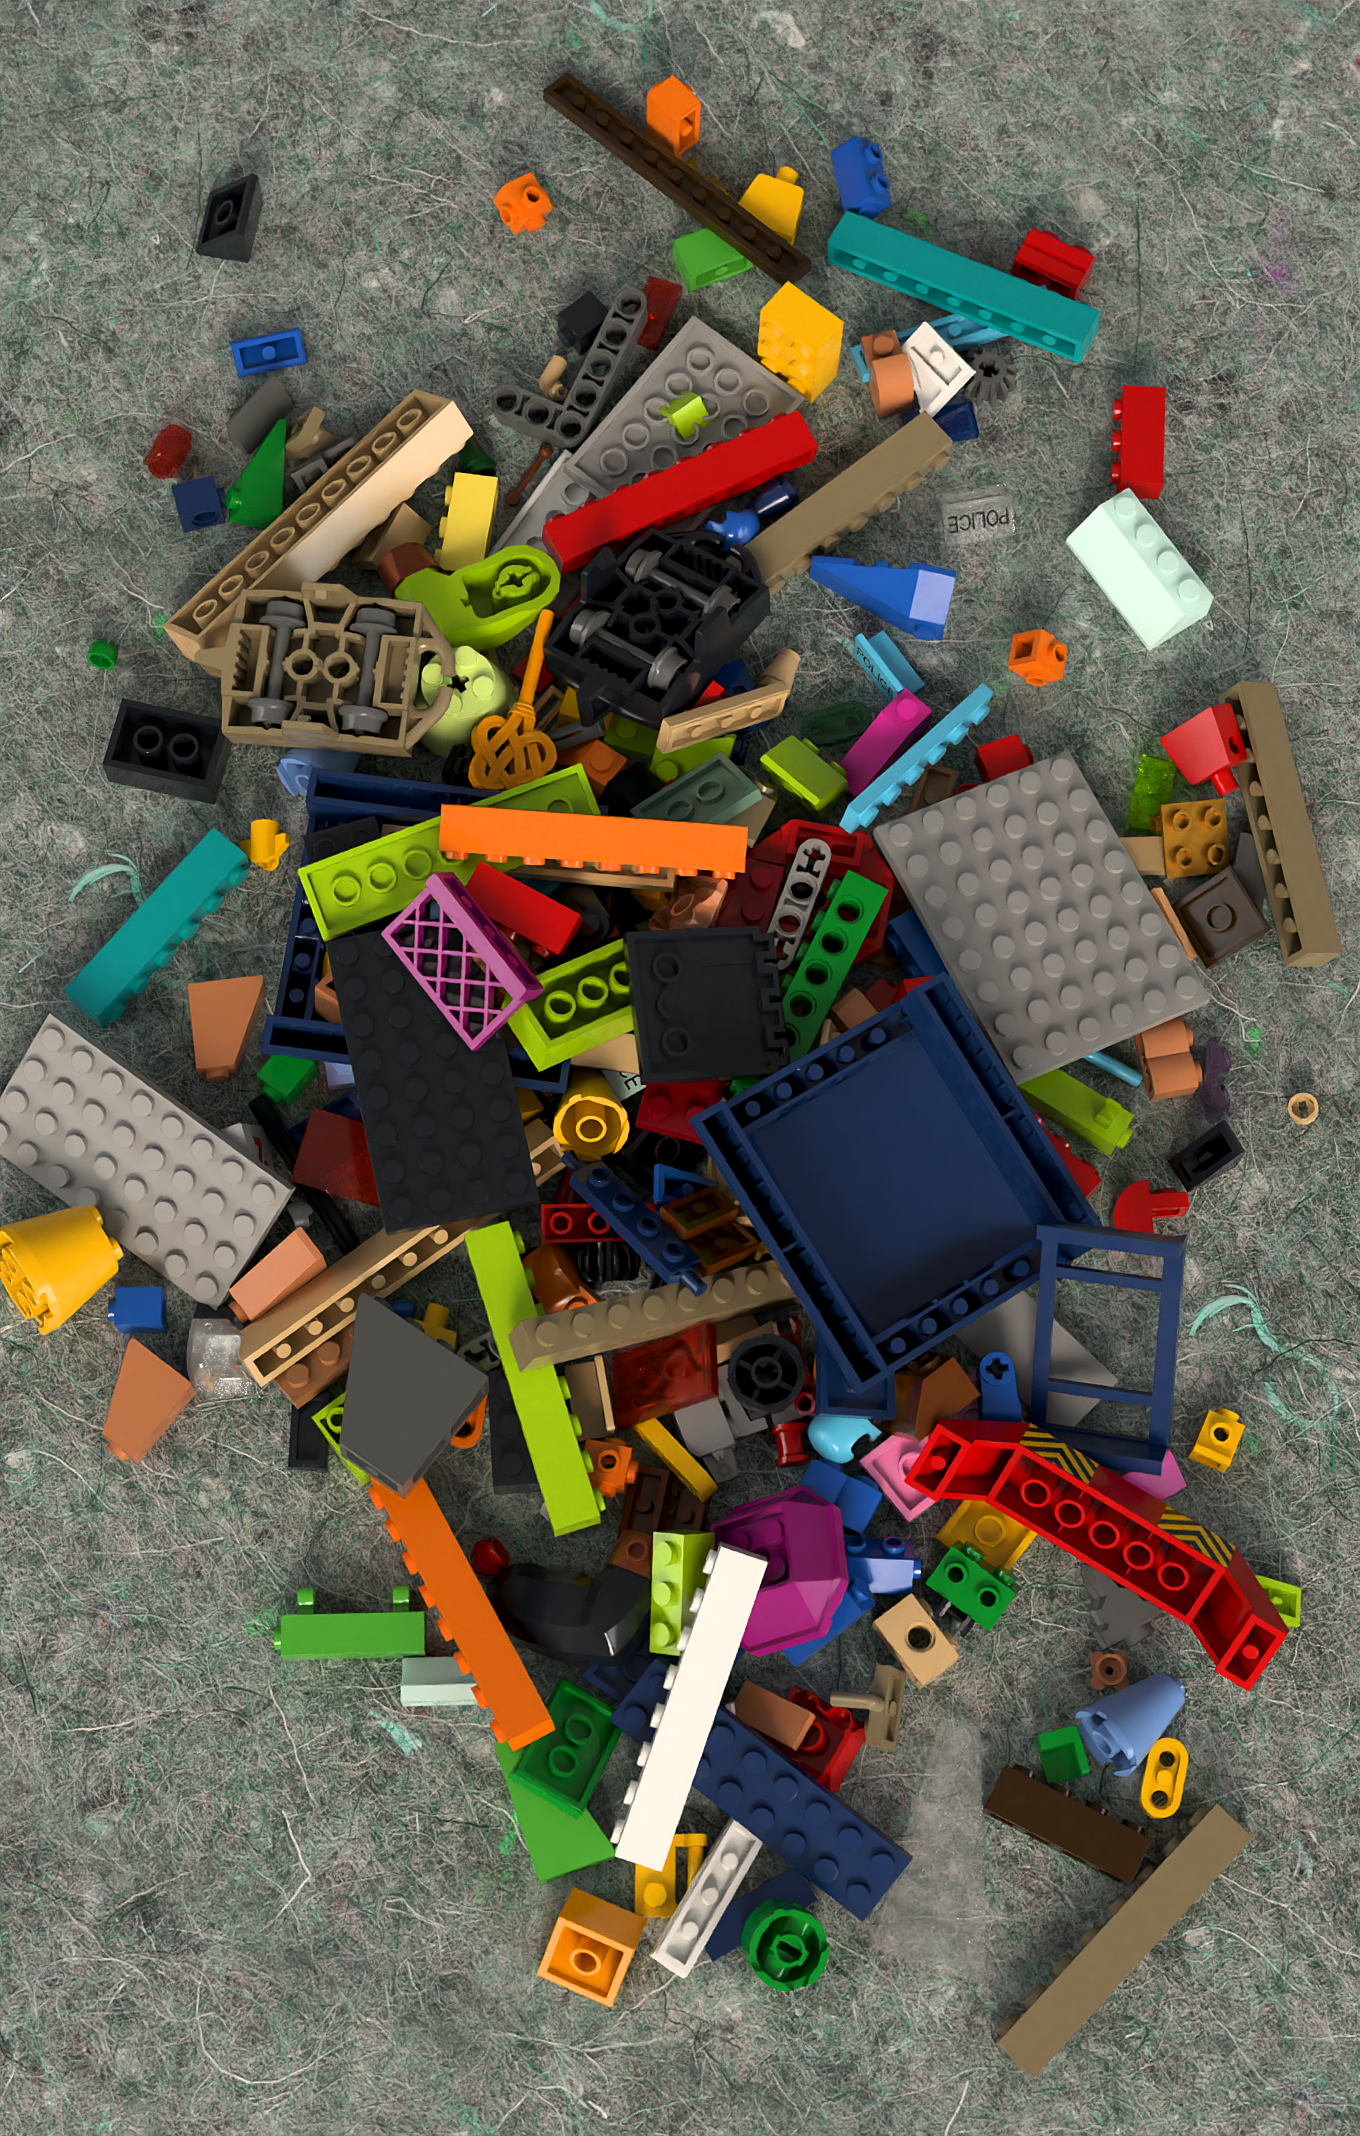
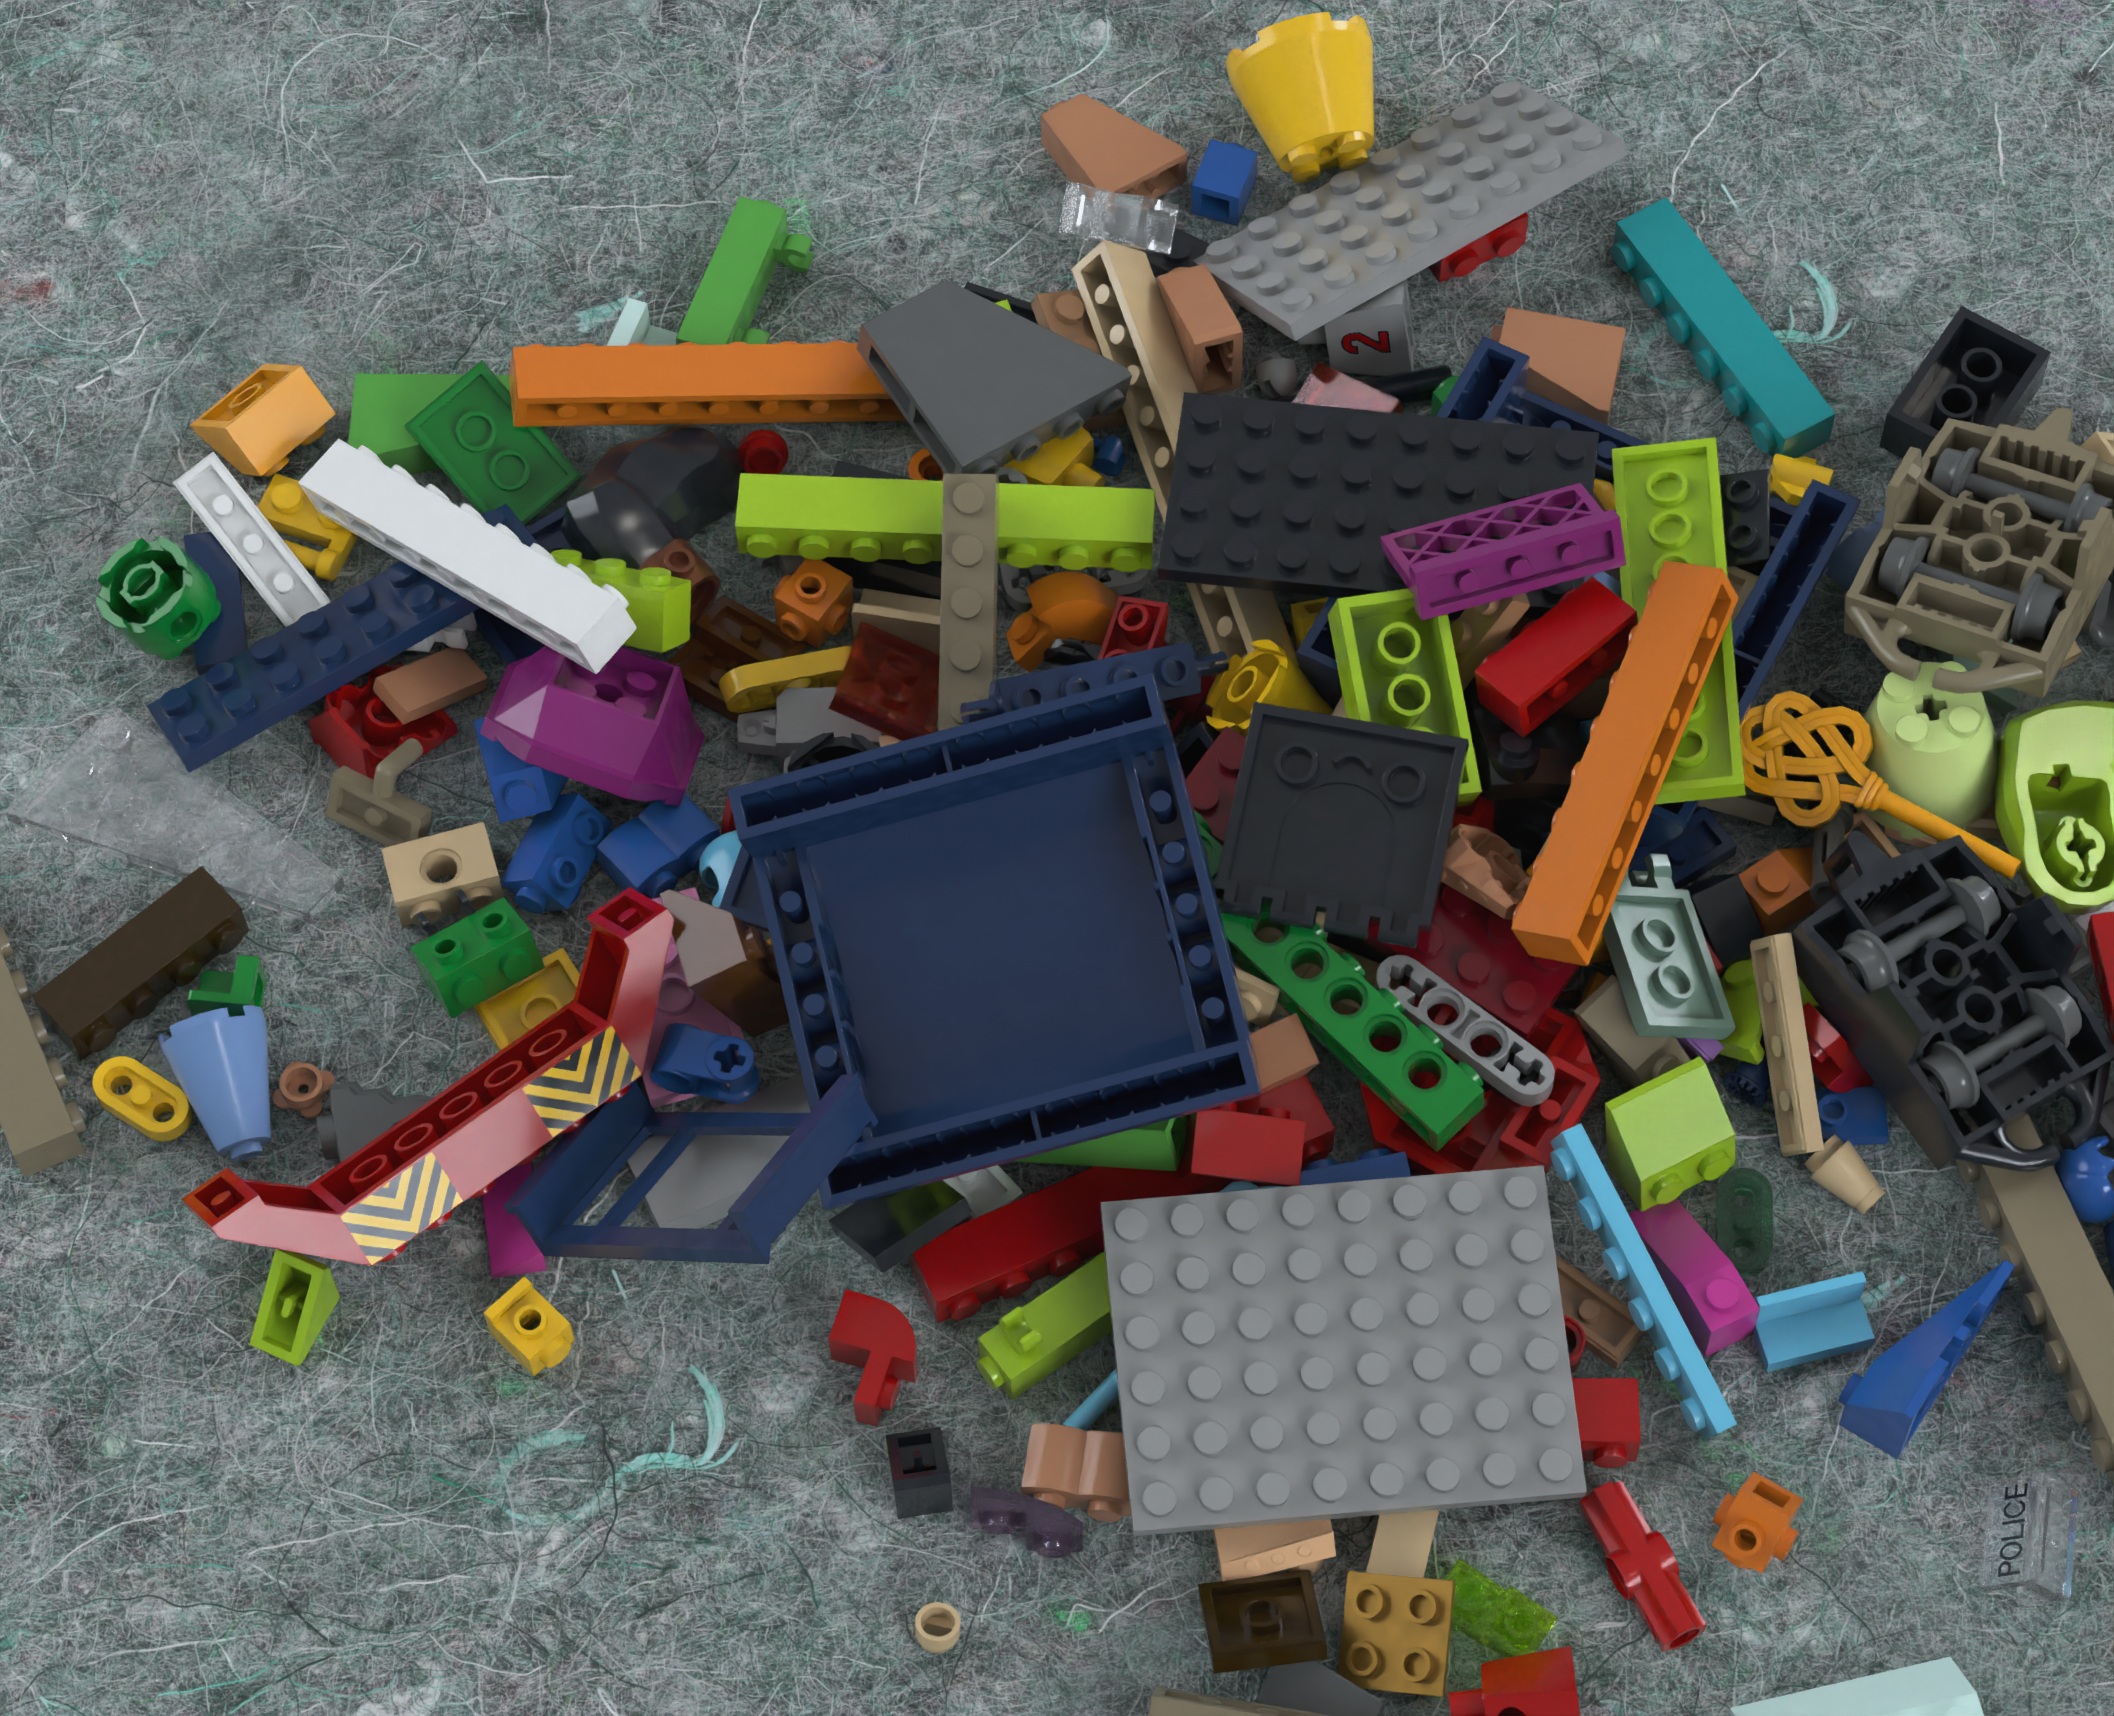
camera: 115 degrees right, 10 degrees down
none -> red piece [1578,1480,1707,1652]

